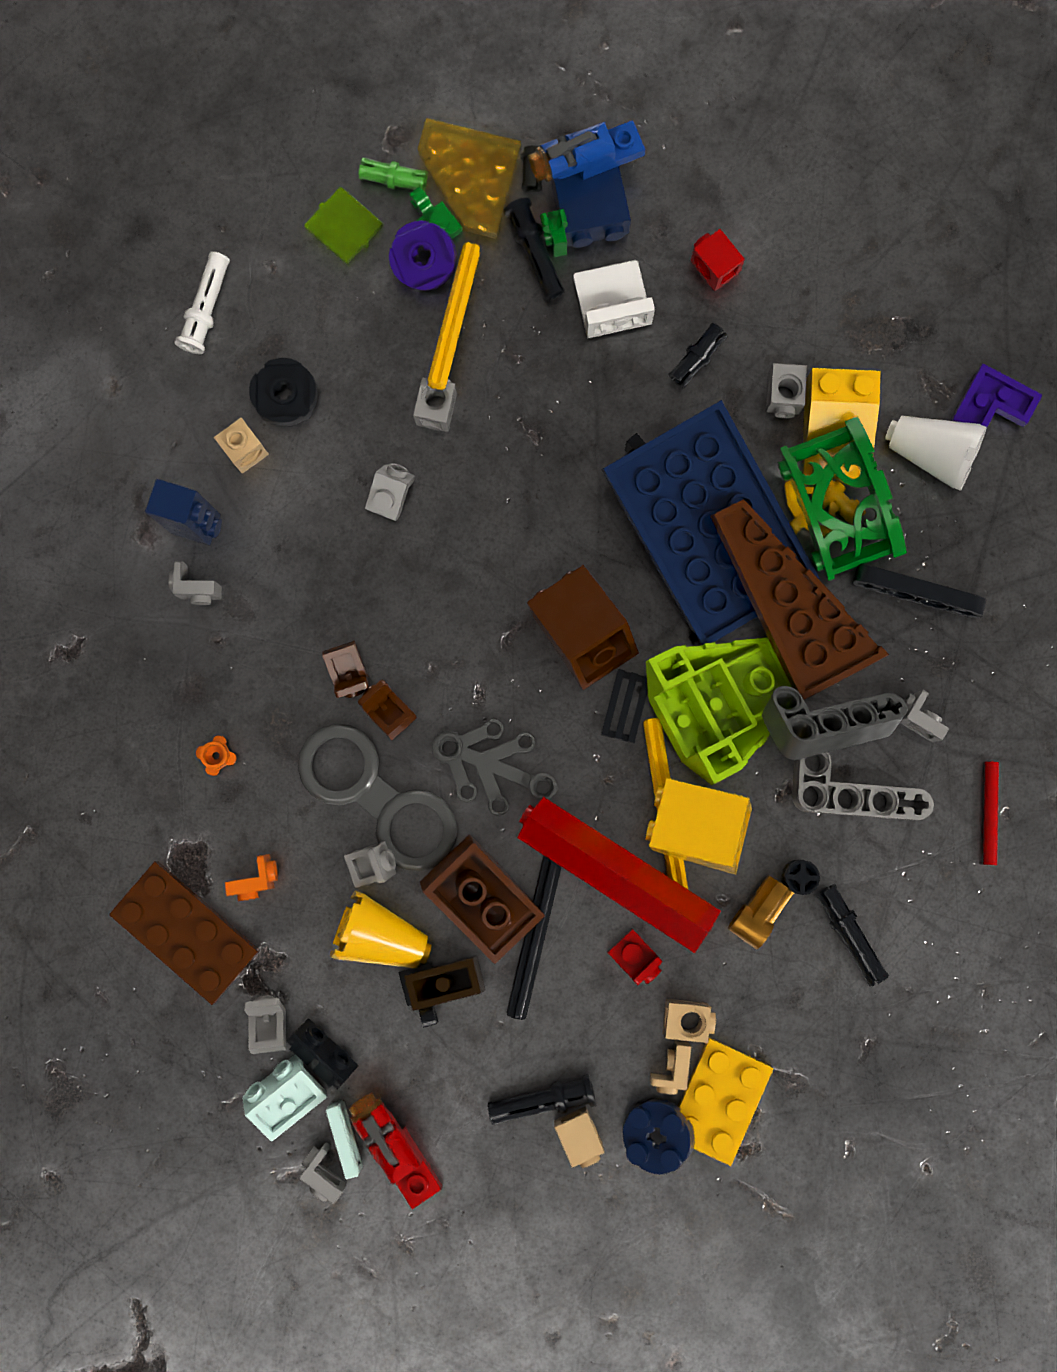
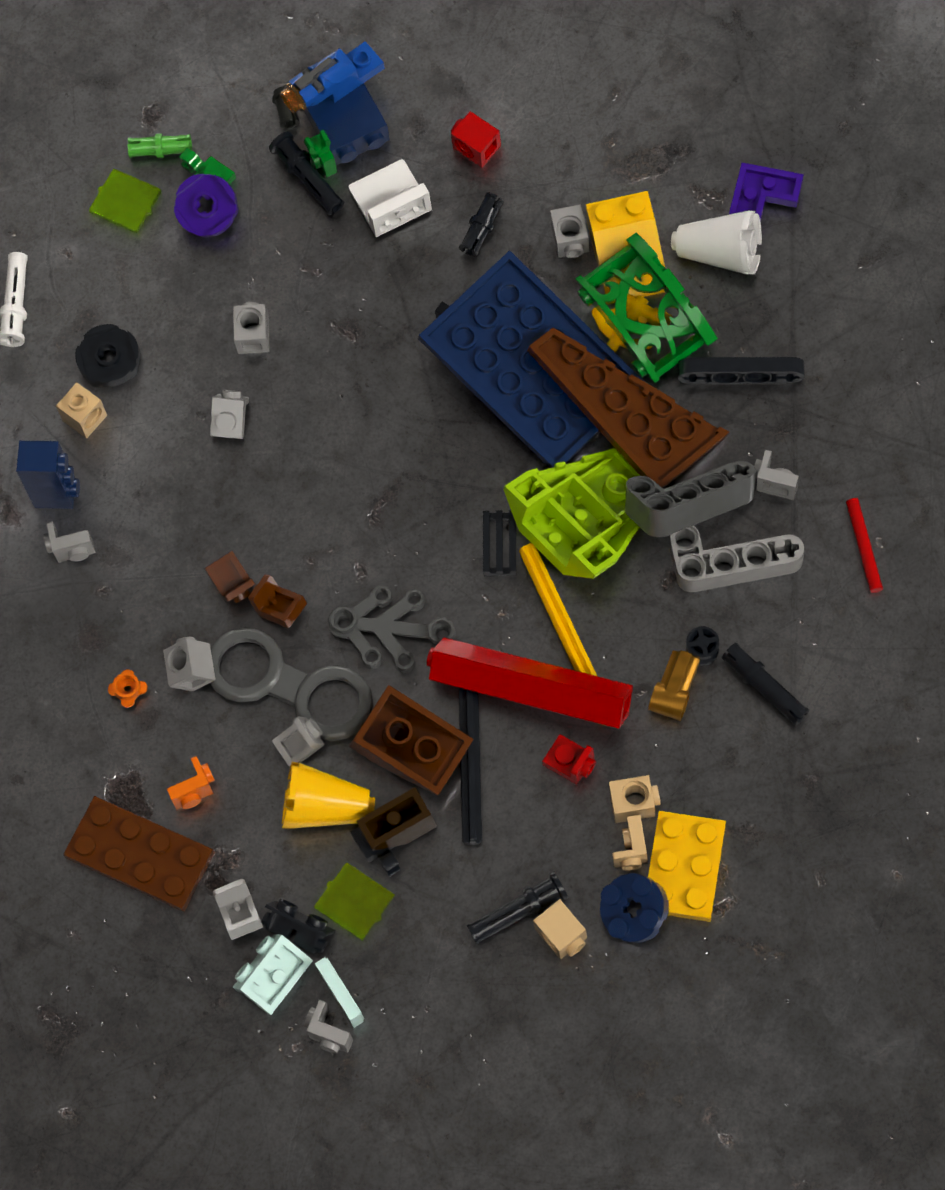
camera: 10 degrees left, 15 degrees down
red plate [348,1092,443,1209] -> none
clear yellow plate [418,118,522,239] -> none
yellow axle [428,242,480,390] -> none
reddish brown slope [527,565,639,690] -> none
yellow slope [645,778,752,875] -> none
none -> light grey brick [163,637,216,692]
none -> clear neon green piece [314,862,395,941]

